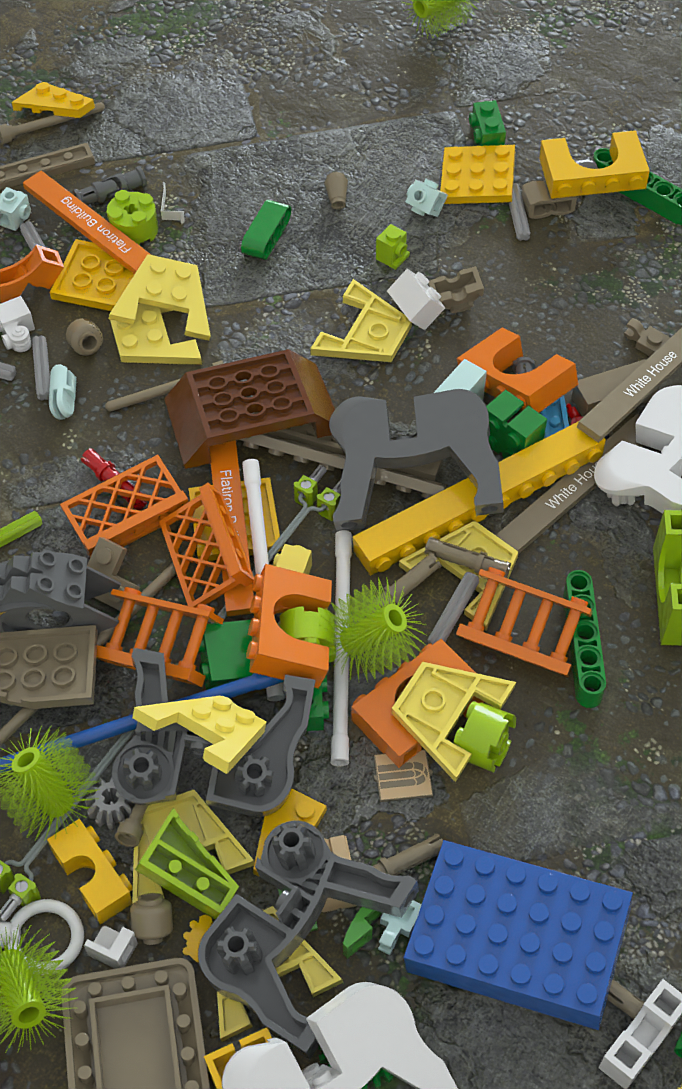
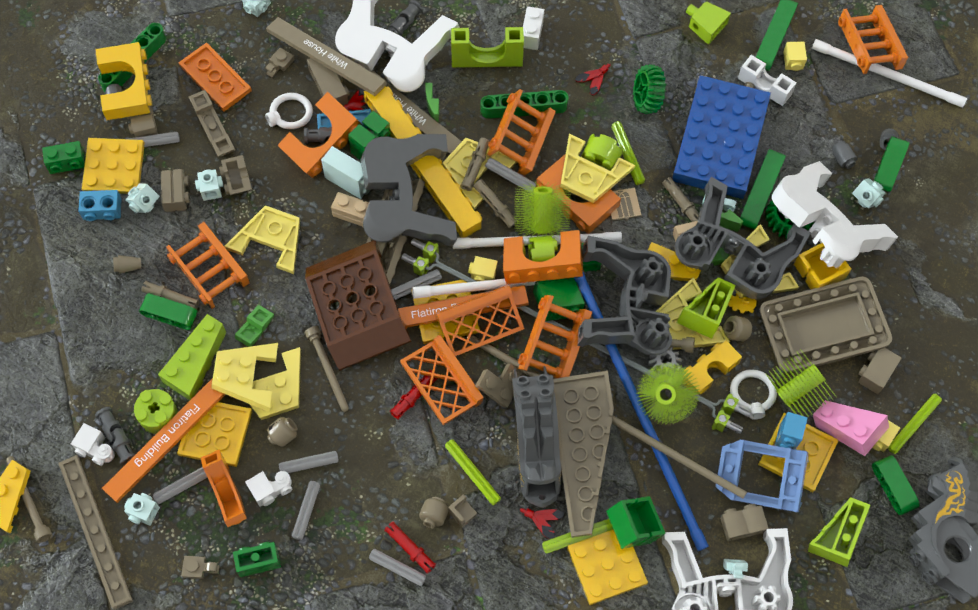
camera: 95 degrees left, 10 degrees up
light aqua arm [49,364,77,420] -> none
white panel [84,926,138,969] -> none
light yellow wing [133,696,266,774] -> none
white piece [161,182,185,224] -> none
lime brick [376,224,410,270] -> none
white brick [387,269,445,330] -> none
none -> white brick [71,423,115,466]
none -> dark azure brick [78,190,122,221]
none -> dark tan pin [141,280,199,310]
none -> lime wedge [158,314,226,401]
none -> dark tan brick [161,169,190,212]
none -> orange fence [166,222,250,309]
none -> orange plate [178,42,252,112]
none -> dark tan slope [189,90,235,158]
none -> light aqua brick [195,169,223,201]
none -> bright green slope [235,304,274,347]
none -> white piece [265,93,313,129]
none -> tan brick [331,192,369,227]
none -> light grey axle [391,269,442,300]
none -> bright green slope [425,83,439,123]
none -> red piece [575,64,611,95]
none -> lime axle [612,121,645,185]
none -> green gear [632,64,667,114]
none -> green beam [740,149,786,230]

